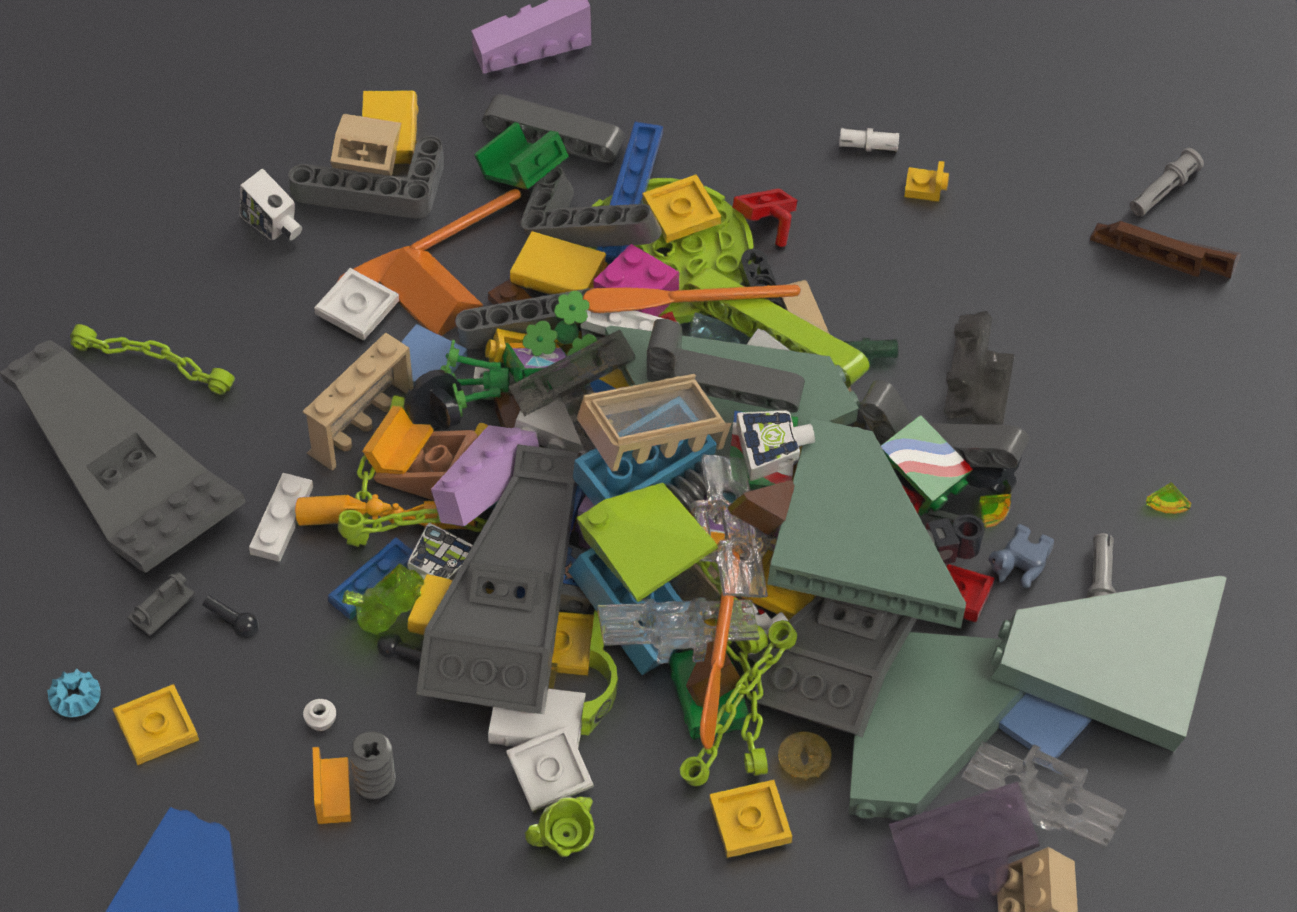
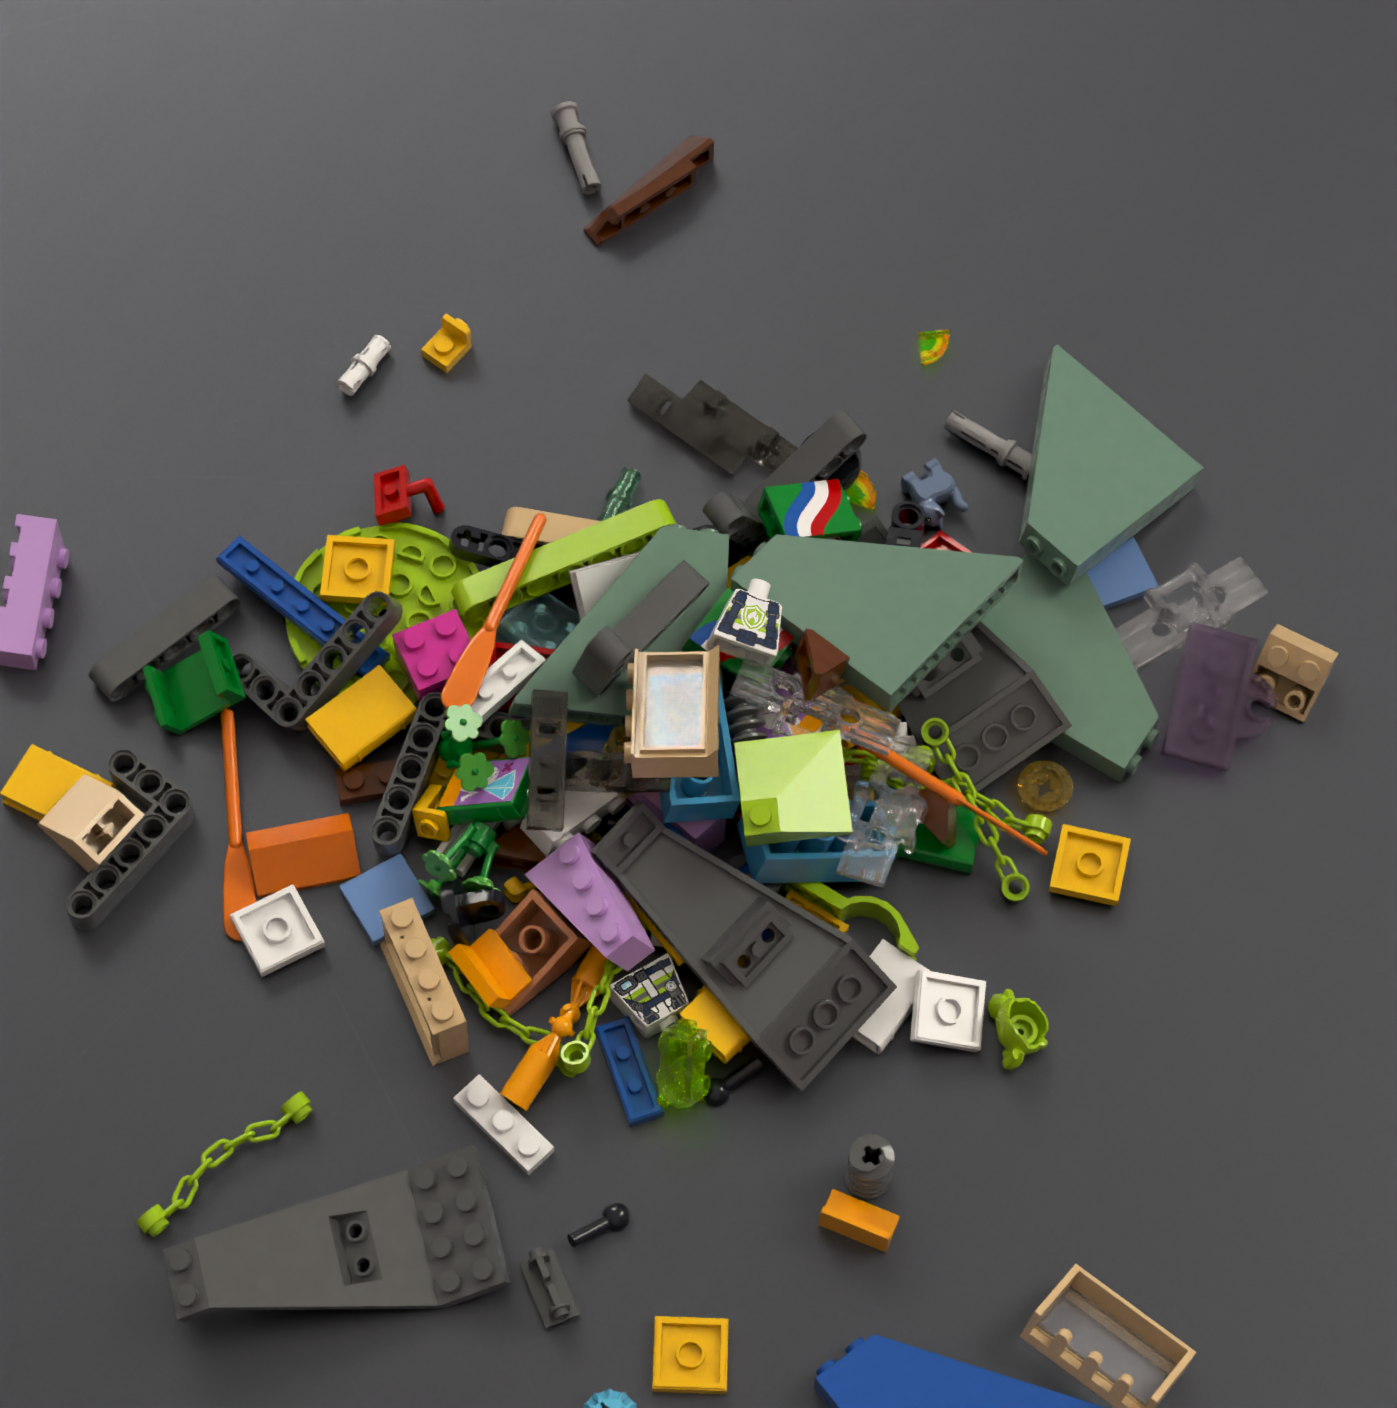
camera: 65 degrees left, 10 degrees up
white torso [239,169,302,240] -> none
white plate [303,699,337,731] -> none

